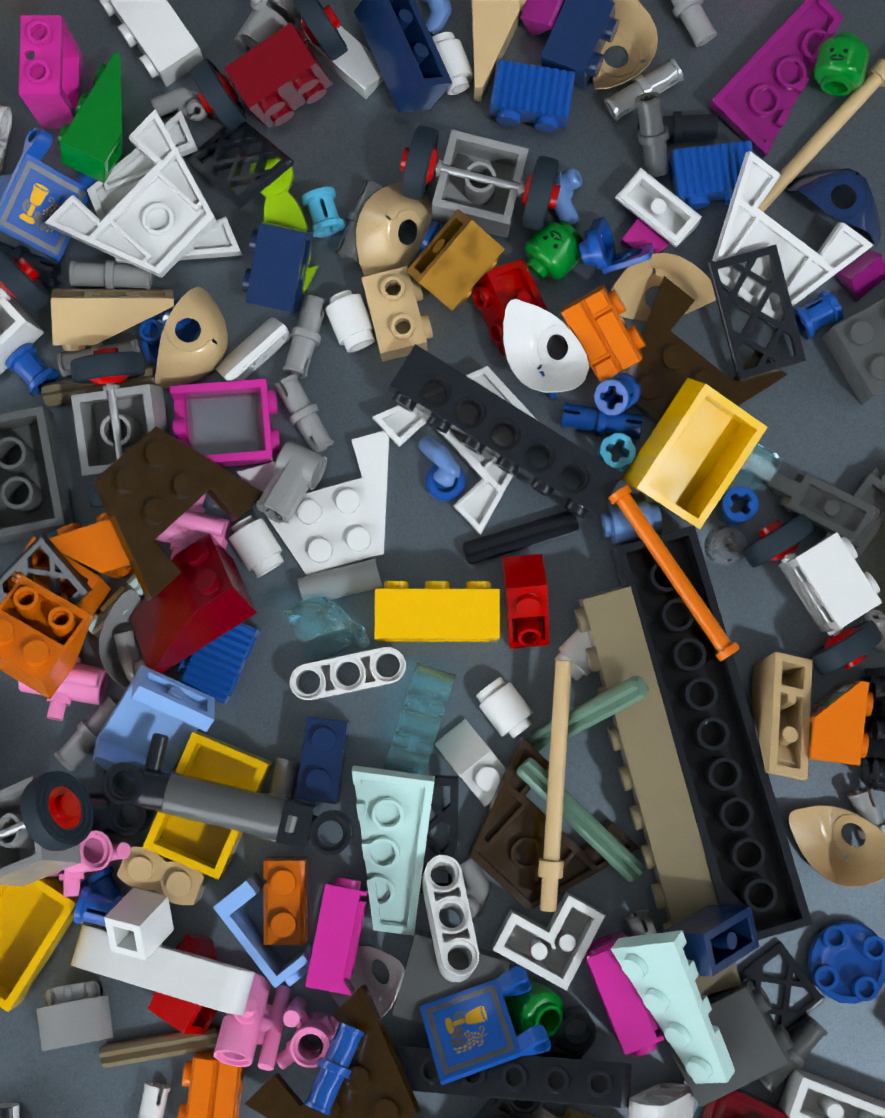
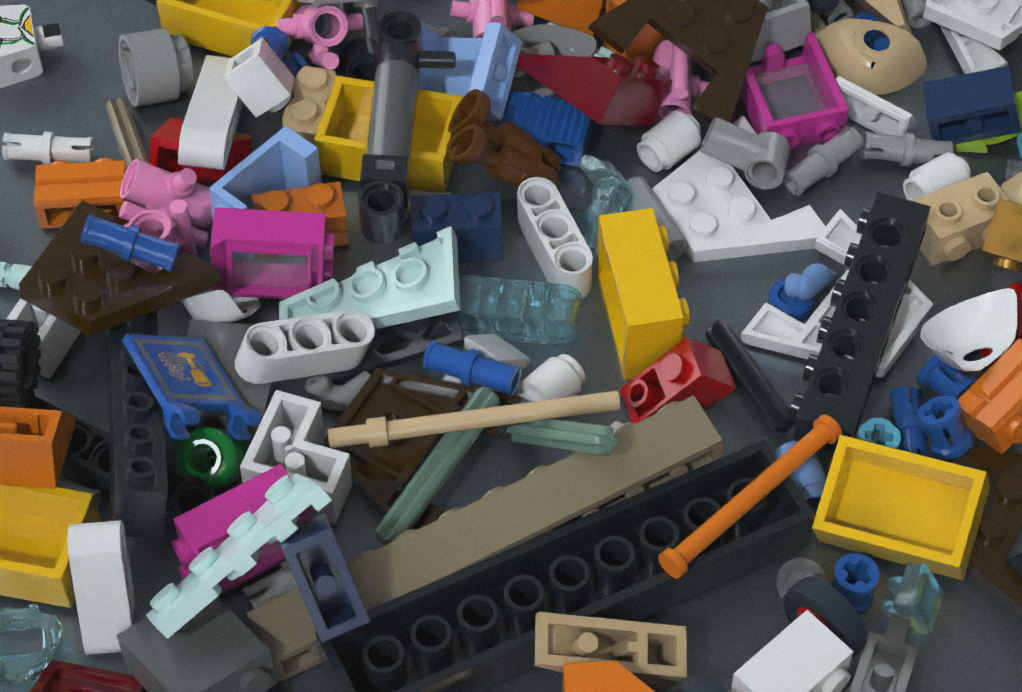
camera: 80 degrees right, 30 degrees down
none -> blue pin [423,340,522,396]
none -> reddish brown piece [446,89,561,191]

